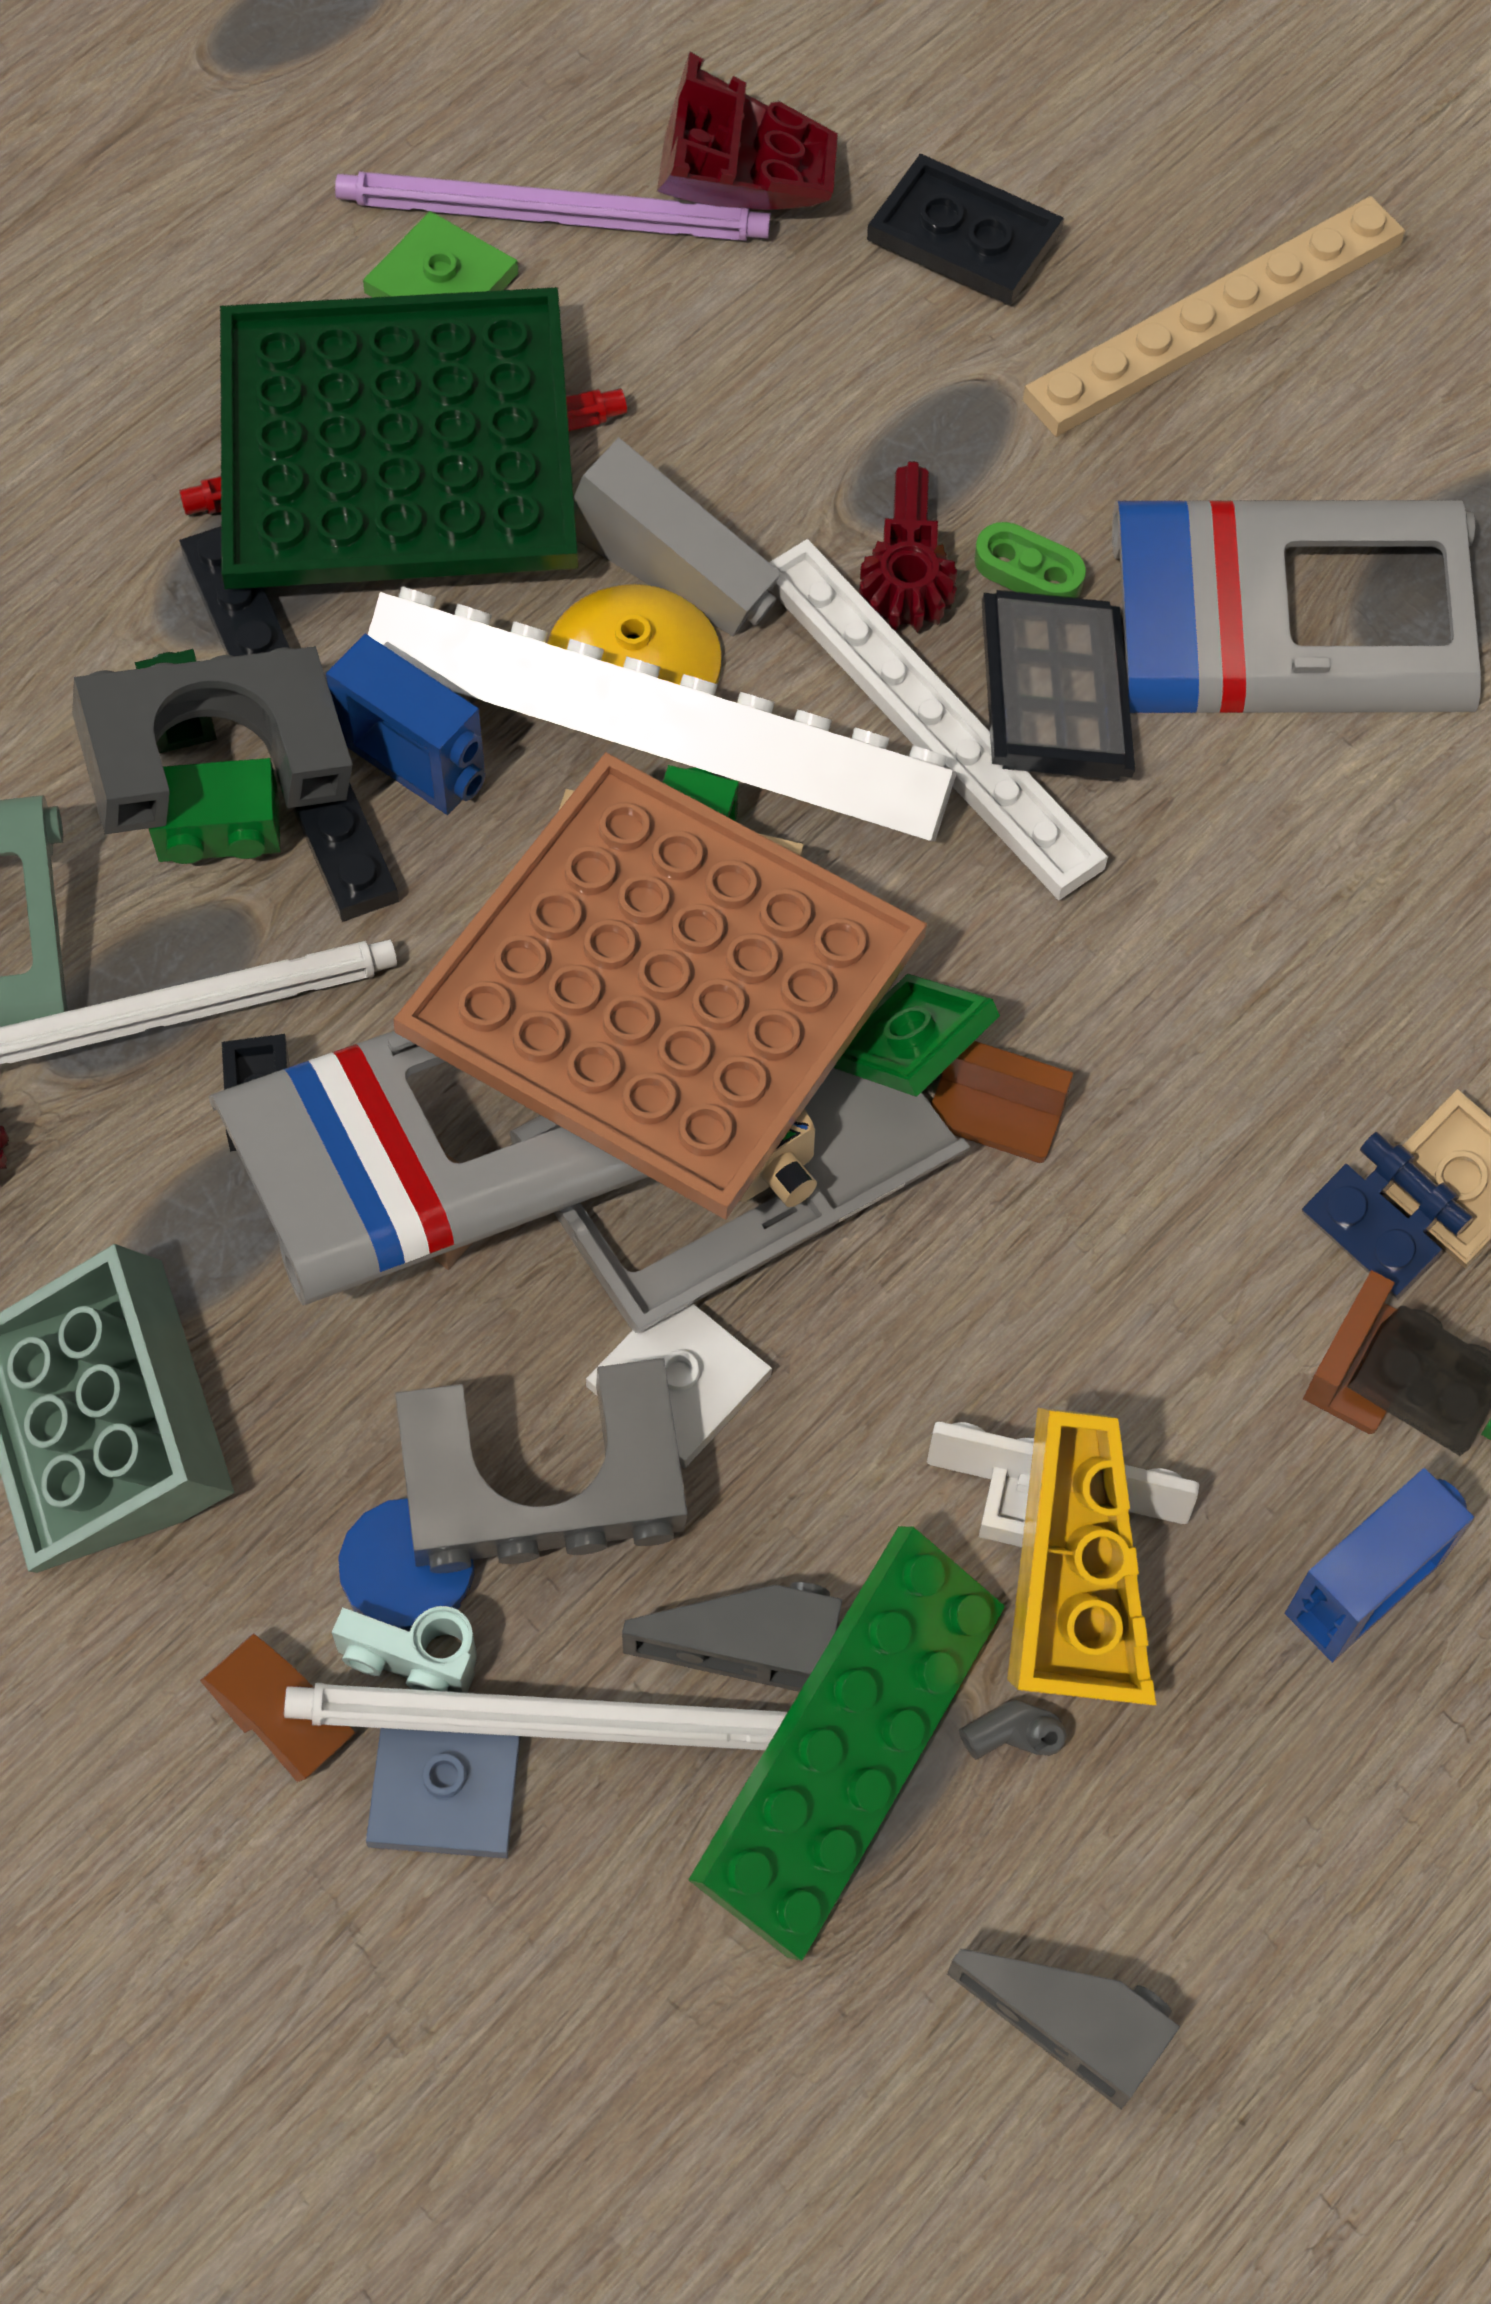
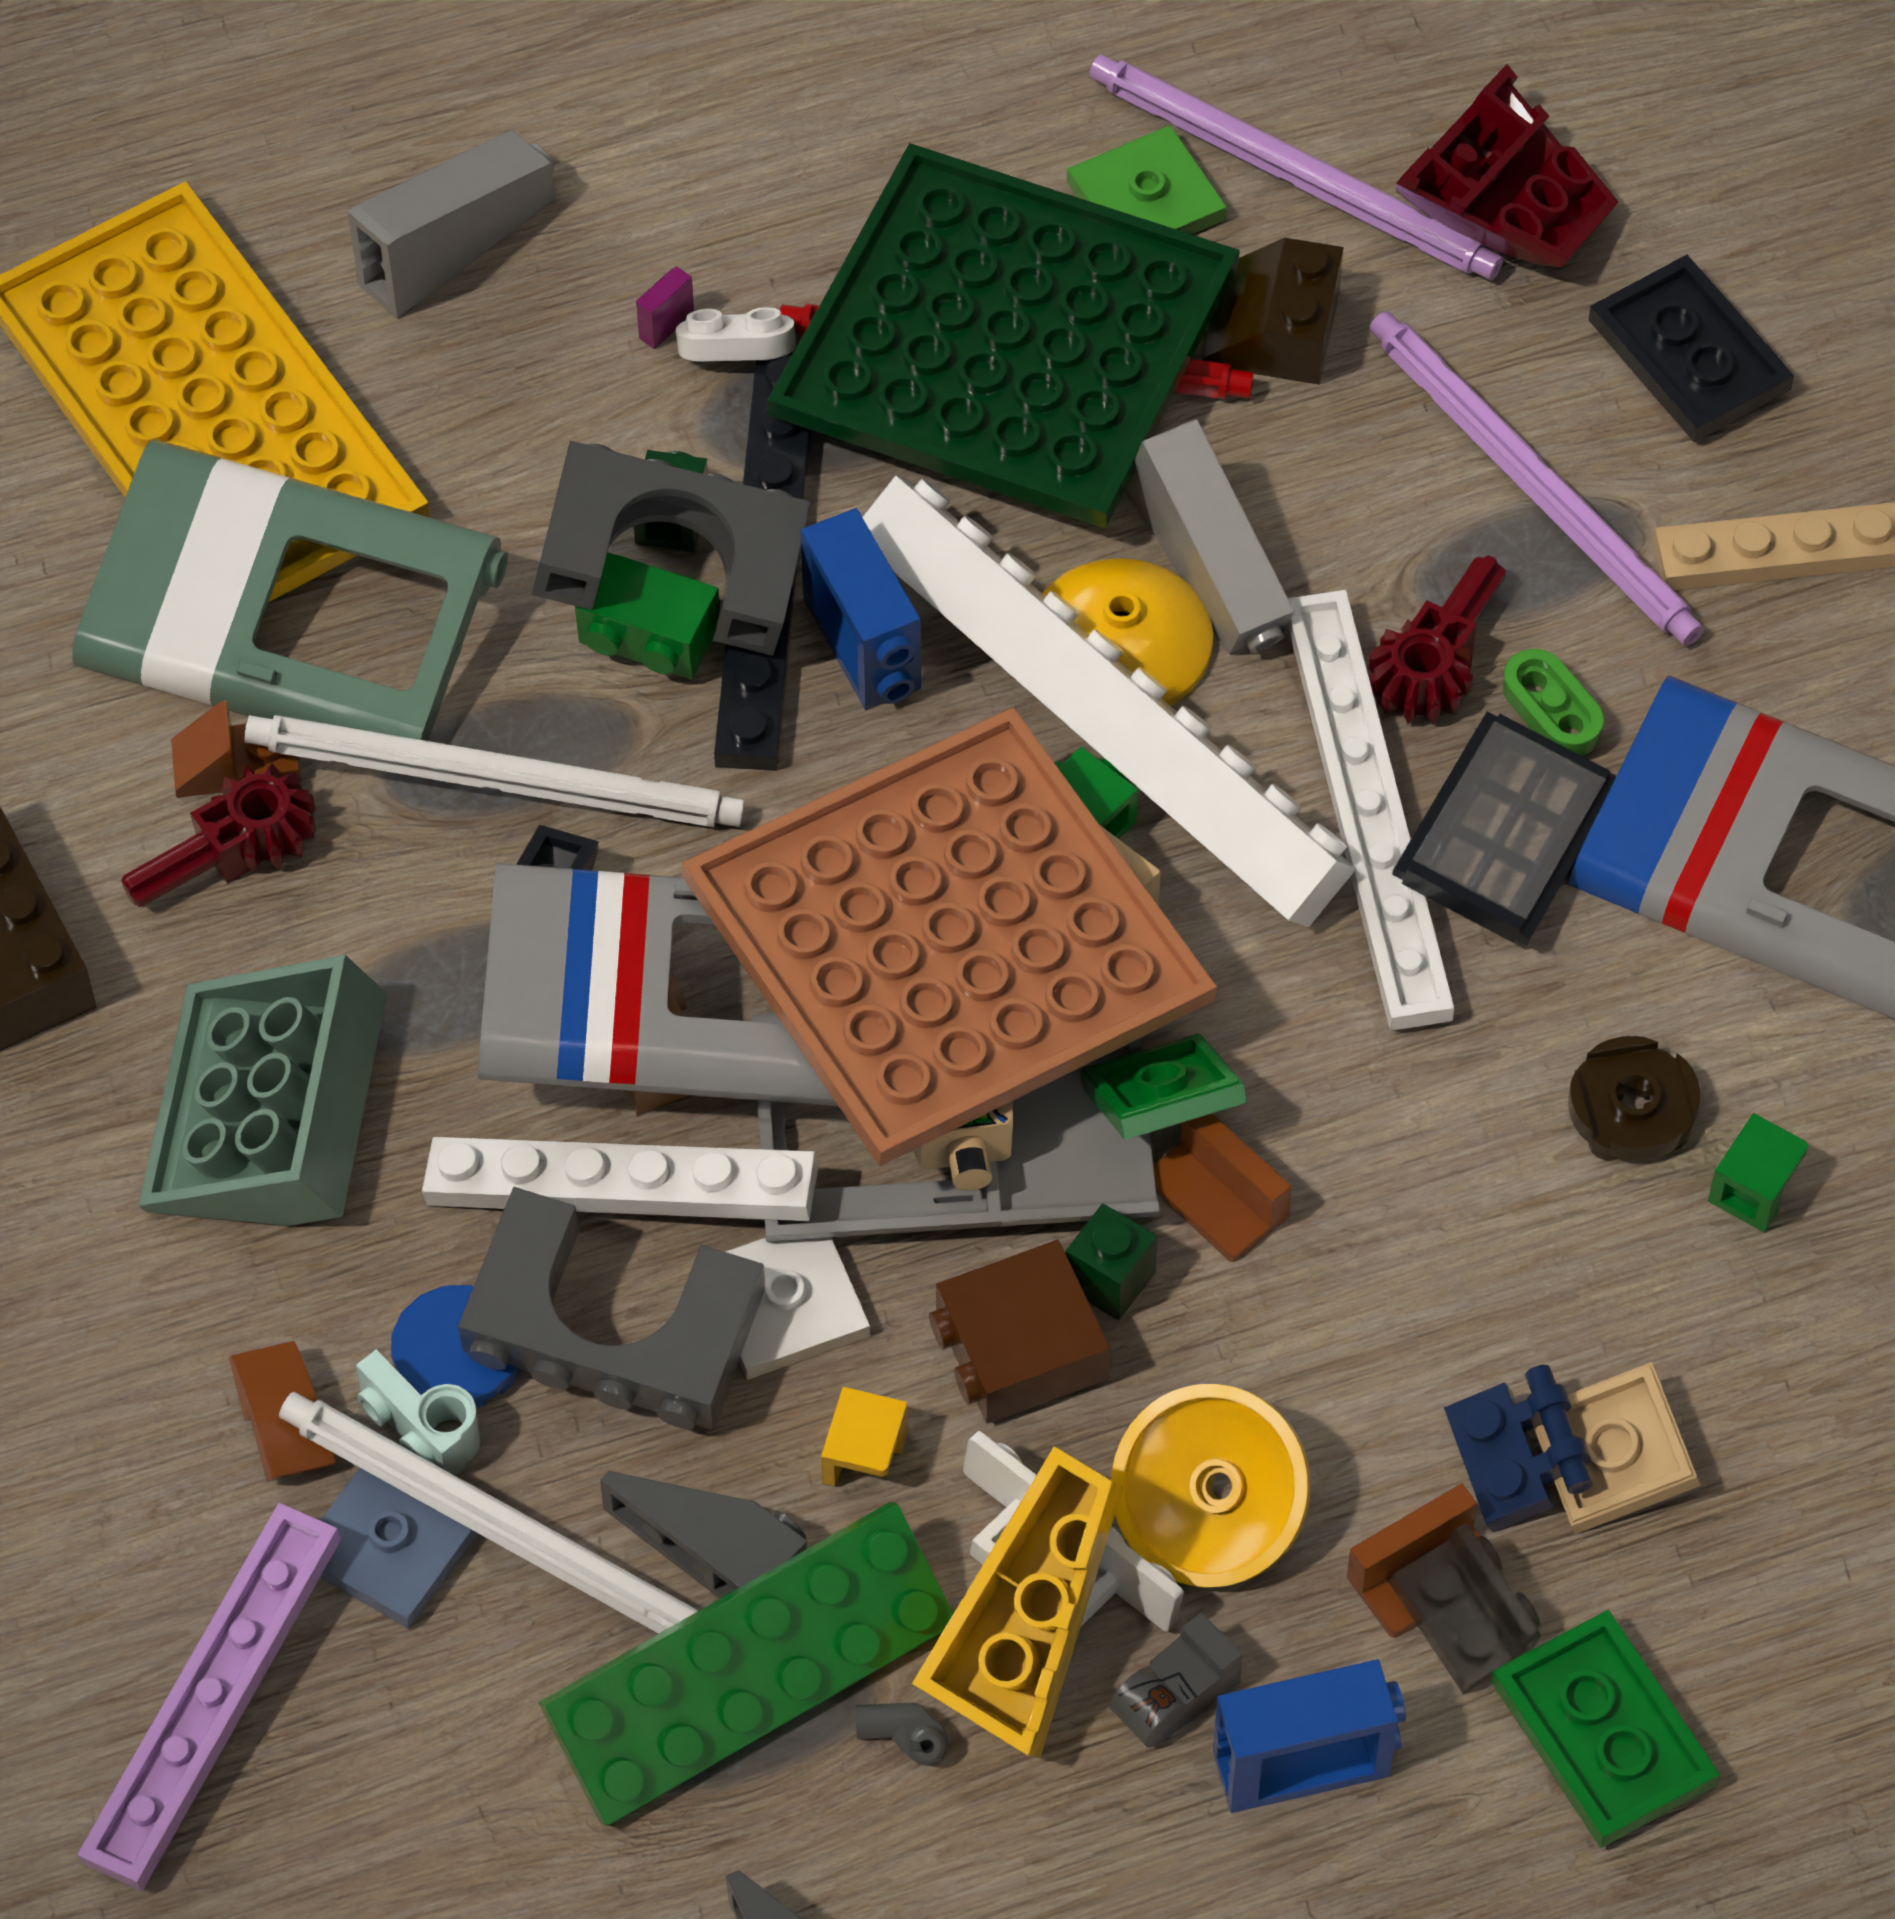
camera: 30 degrees right, 5 degrees down
none -> lavender plate [77,1503,342,1891]
none -> white plate [422,1137,818,1221]
none -> magenta tile [636,266,694,349]
none -> white plate [676,307,796,361]
none -> yellow panel [821,1387,908,1487]
none -> reddish brown brick [929,1239,1110,1424]
none -> dark green brick [1065,1203,1157,1321]
none -> dark grey leg [1109,1612,1243,1747]
none -> yellow dish [1111,1384,1311,1588]
none -> dark brown slope [1202,238,1344,385]
none -> lavender piece [1369,311,1704,647]
none -> dark brown plate [1568,1036,1700,1161]
none -> green panel [1708,1113,1808,1233]

